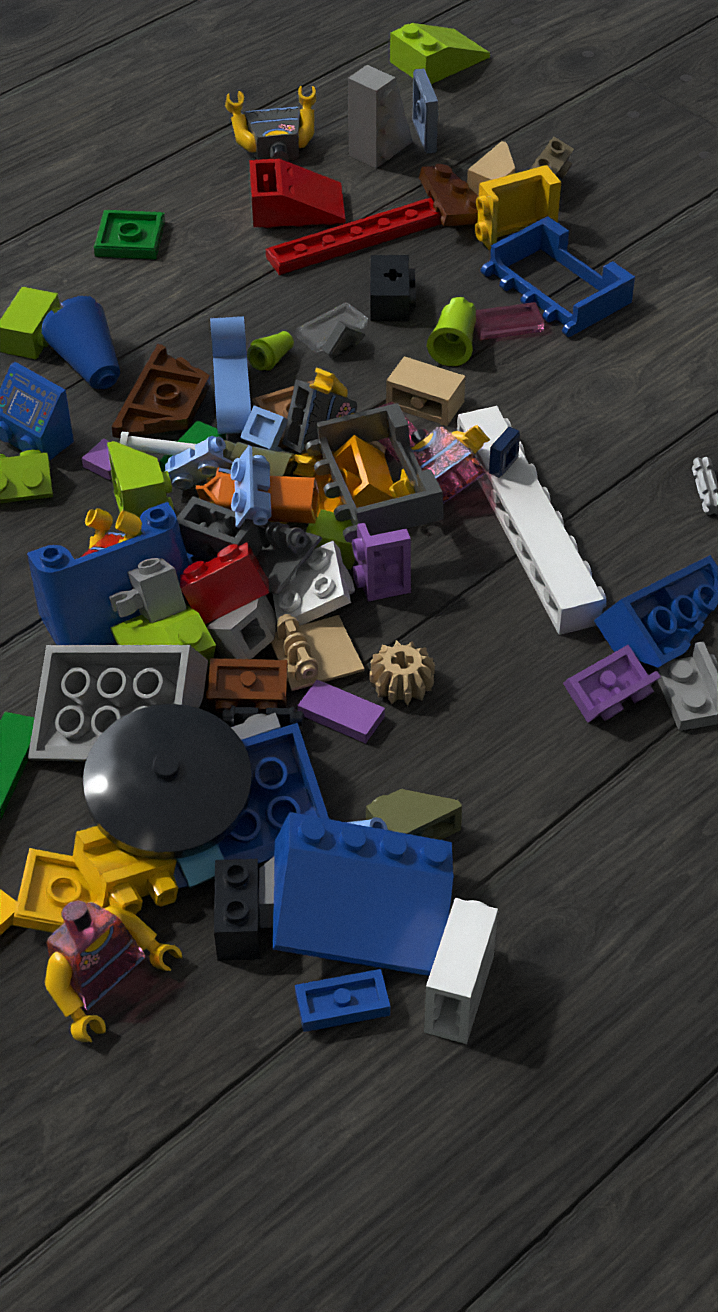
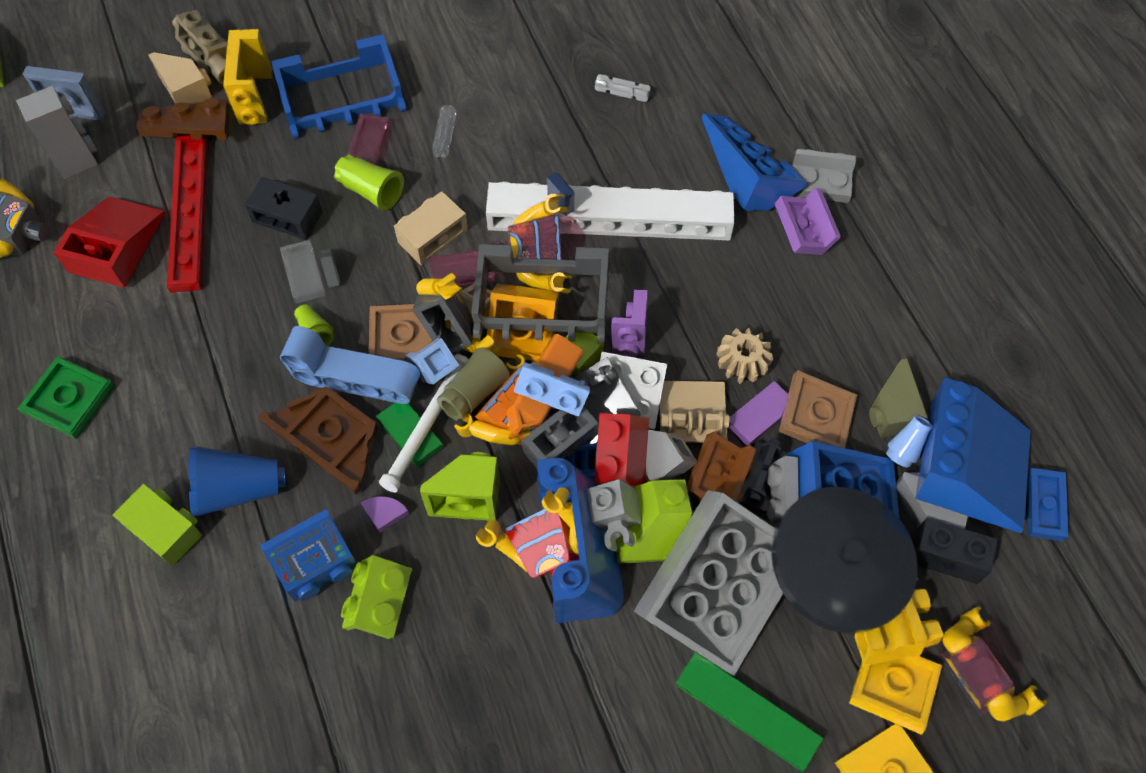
camera: 70 degrees left, 15 degrees up
light blue hinge [165,436,233,490] -> none
white brick [424,898,498,1044] -> none
none -> clear axle [432,105,456,158]
none -> medium nougat tile [779,370,857,448]

